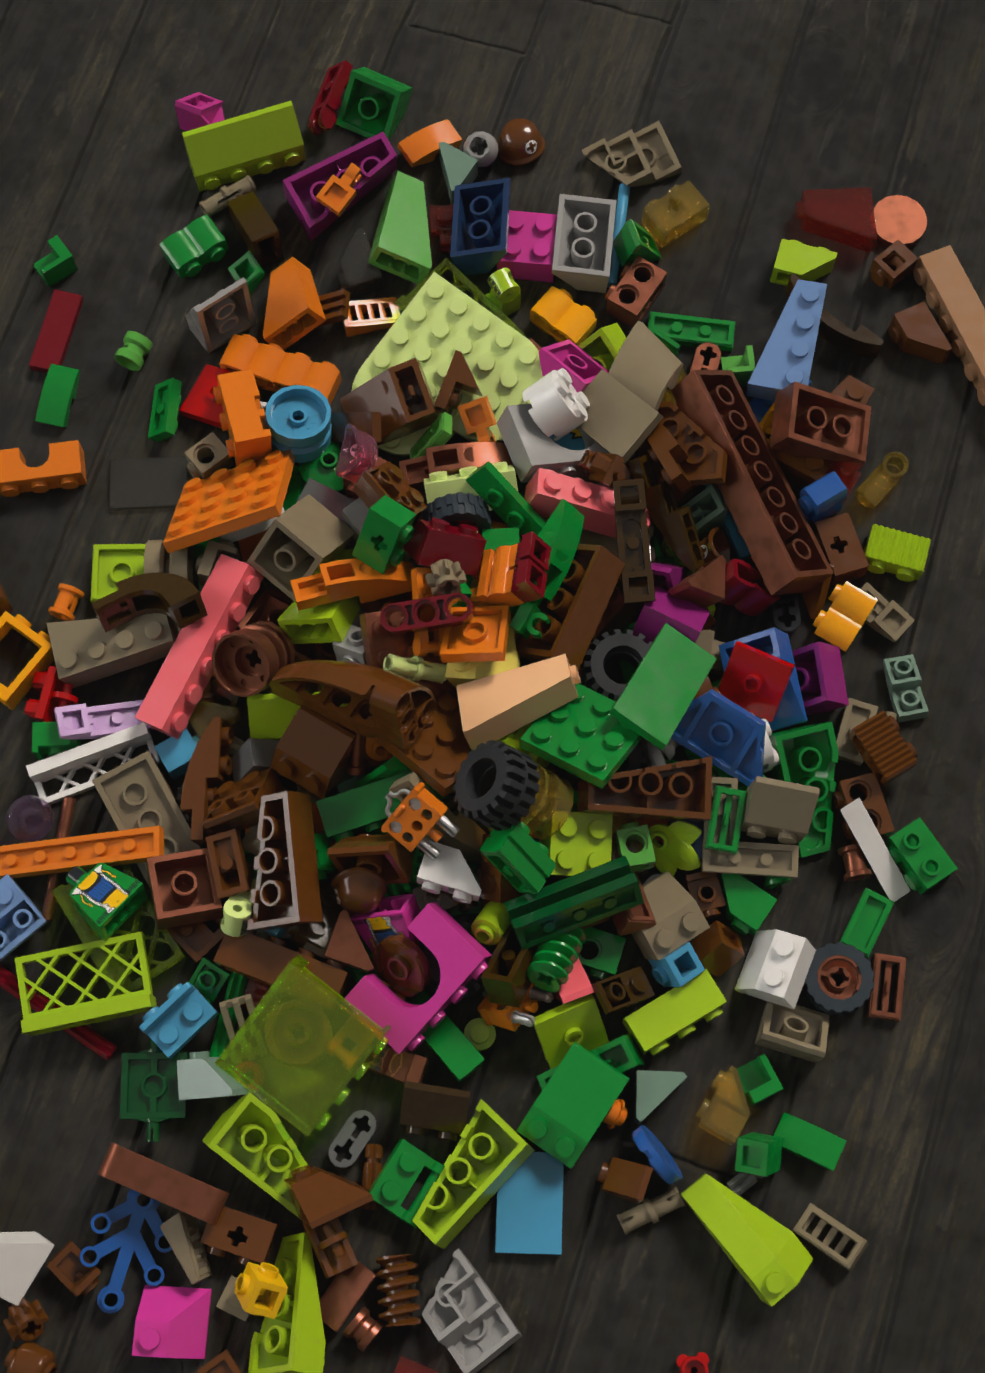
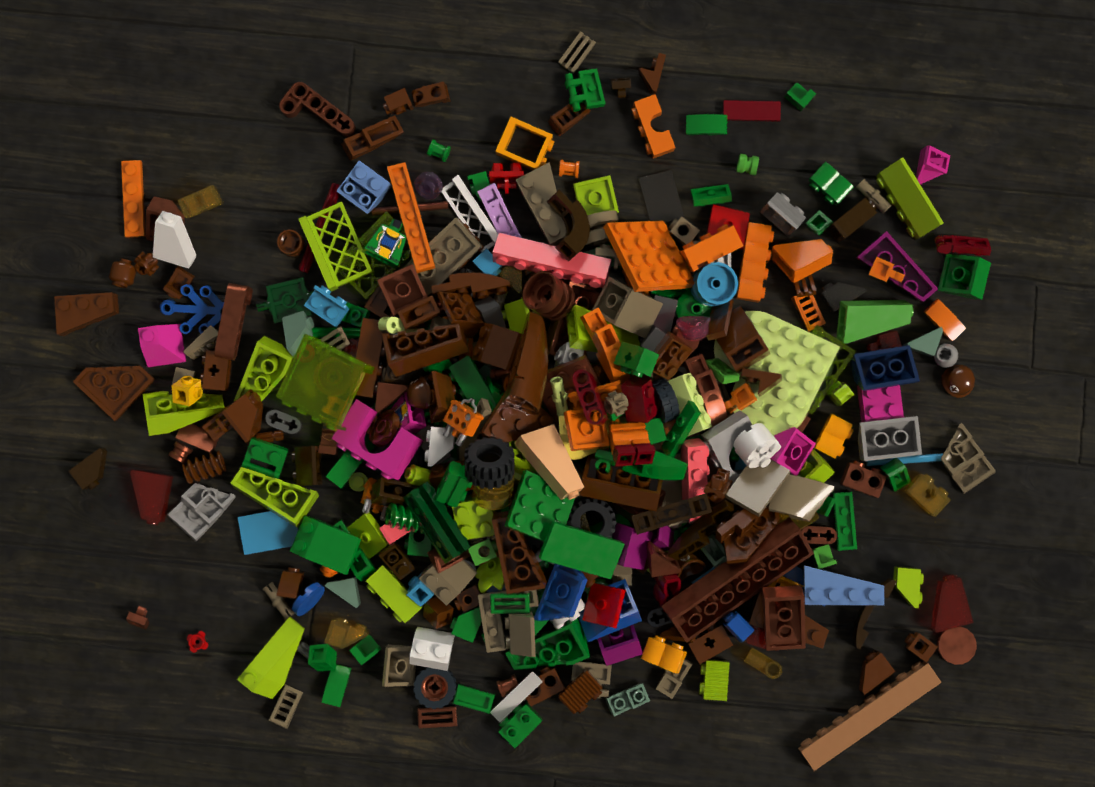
camera: 80 degrees right, 15 degrees up
none -> reddish brown wheel [277,229,306,257]

